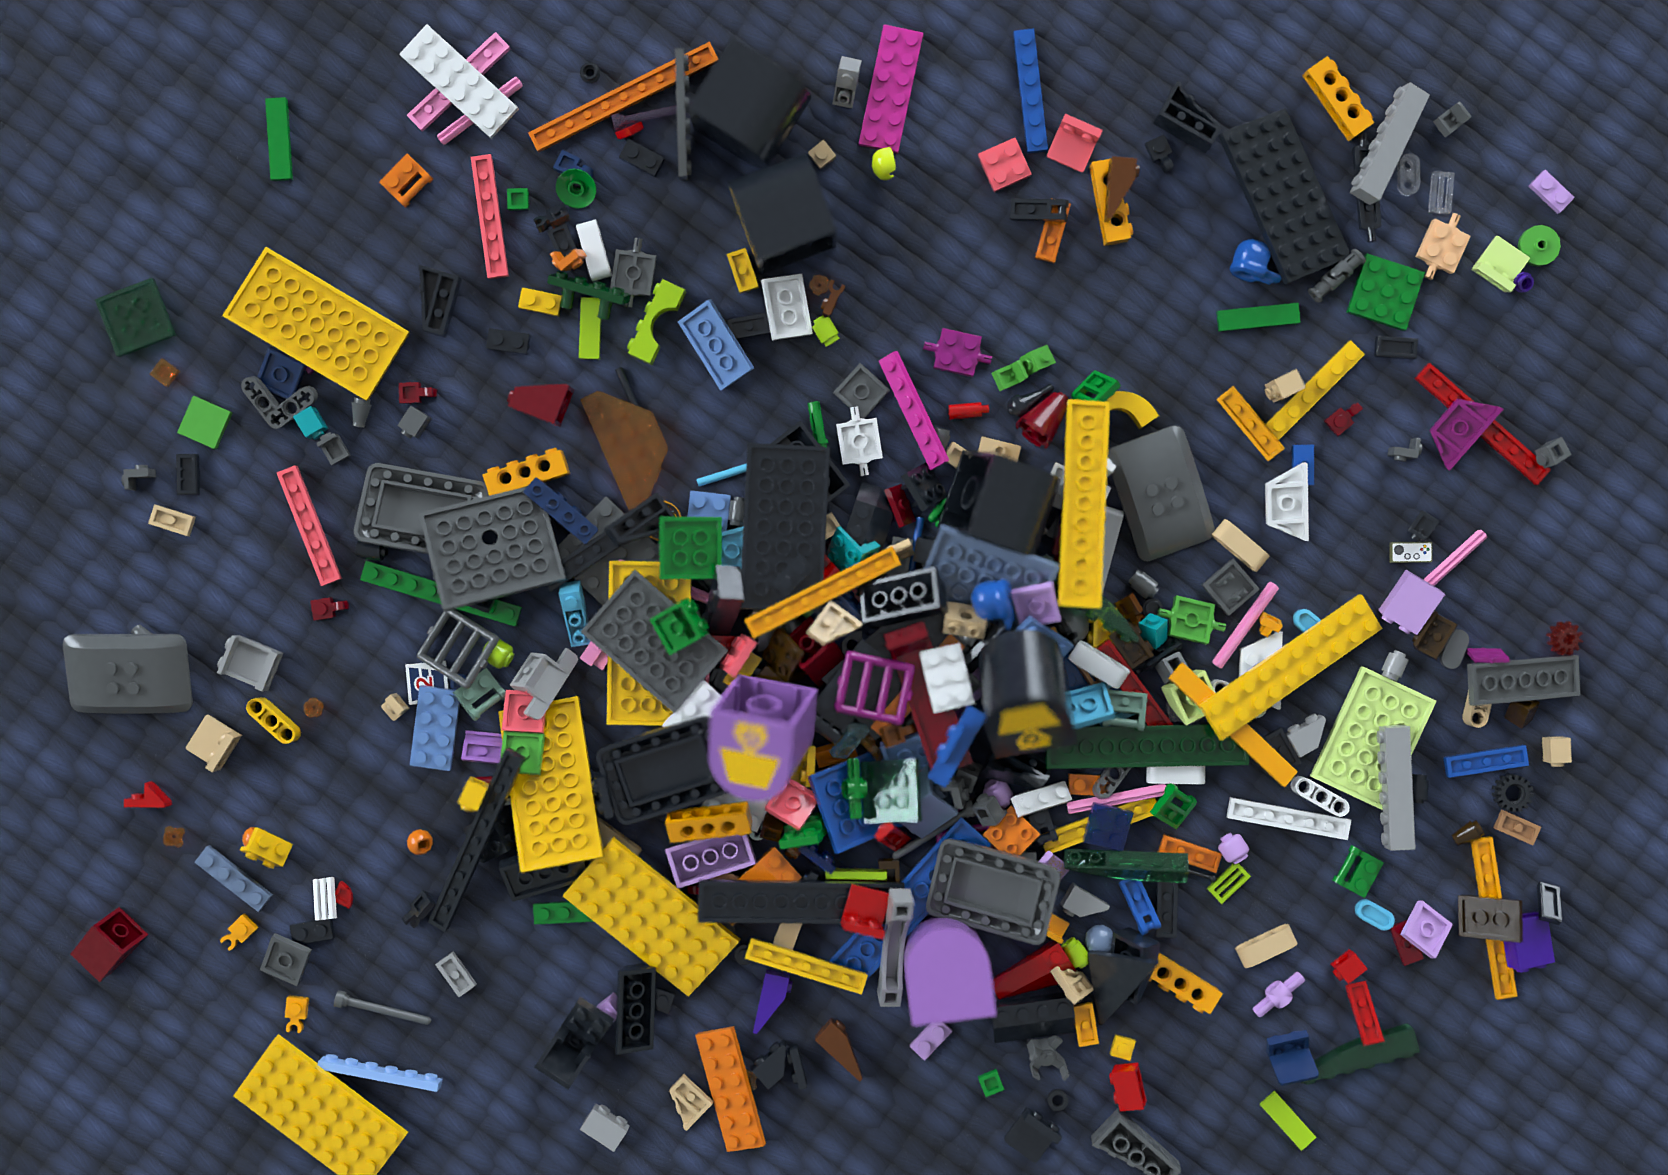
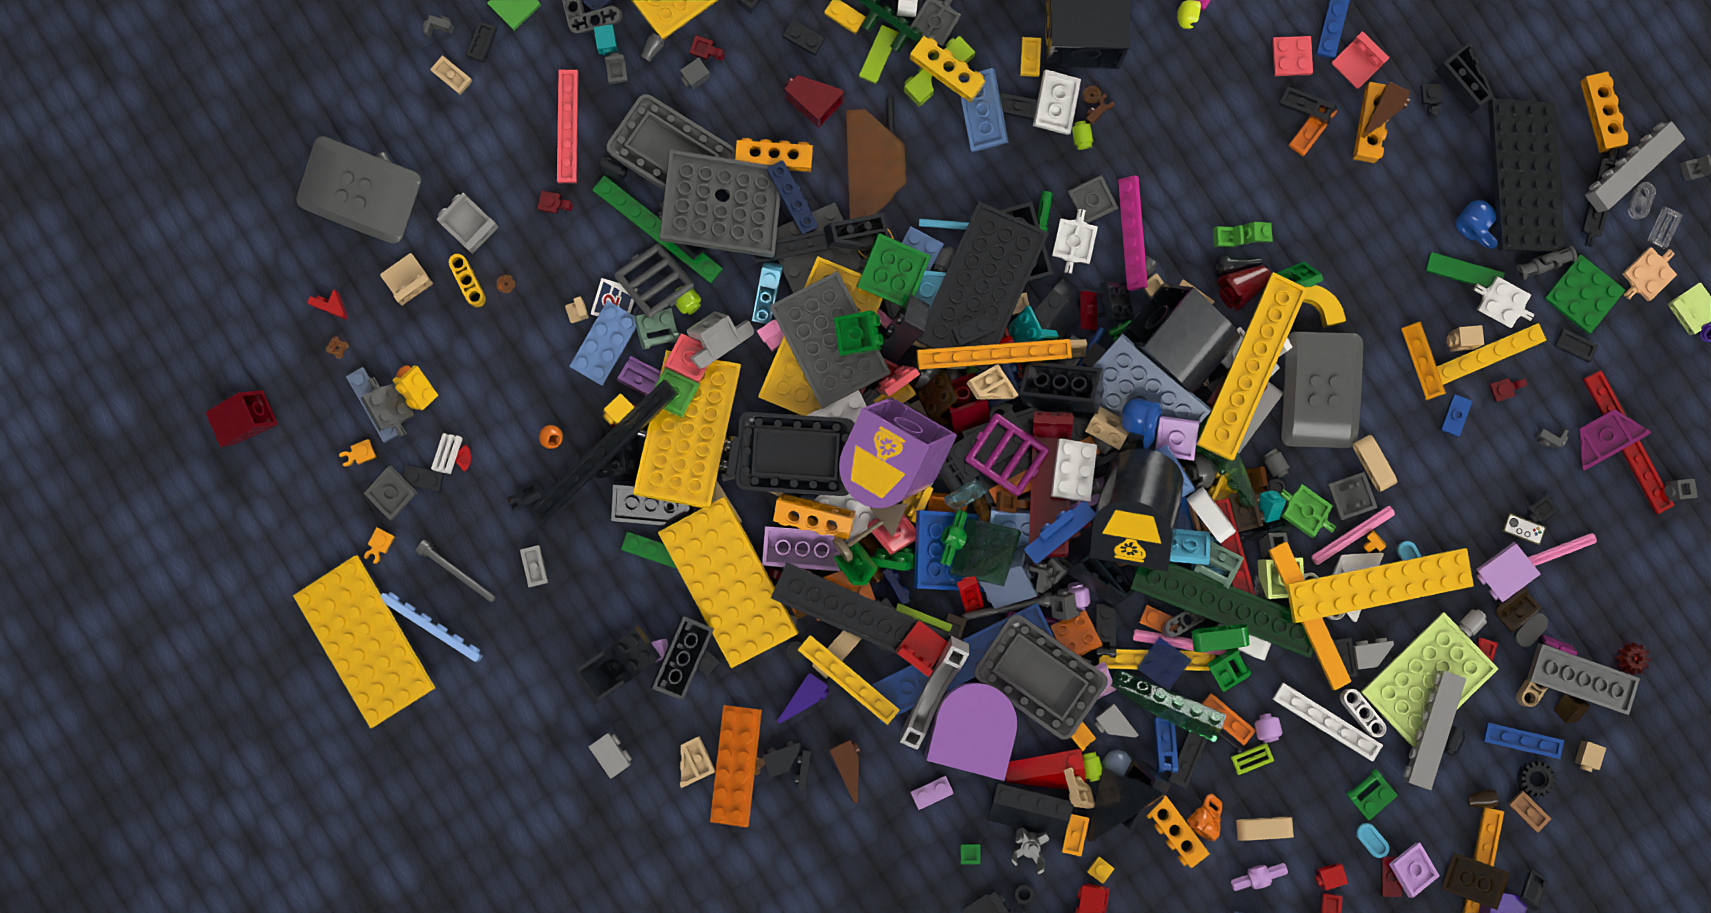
camera: 15 degrees right, 5 degrees down
magenta plate [923,328,992,377] -> none
red cylinder [948,402,989,419] -> none
white plate [1011,781,1073,818] -> none
white wing [1265,462,1309,541] -> none
none -> dark grey plate [361,377,414,437]
none -> dark tan piece [832,503,908,562]
none -> green bracket [833,542,878,585]
none -> yellow brick [910,36,985,103]
none -> orange piece [1187,793,1222,841]
none -> green beam [1191,624,1250,652]
none -> white plate [1473,276,1534,328]
none -> red tile [1477,637,1498,662]

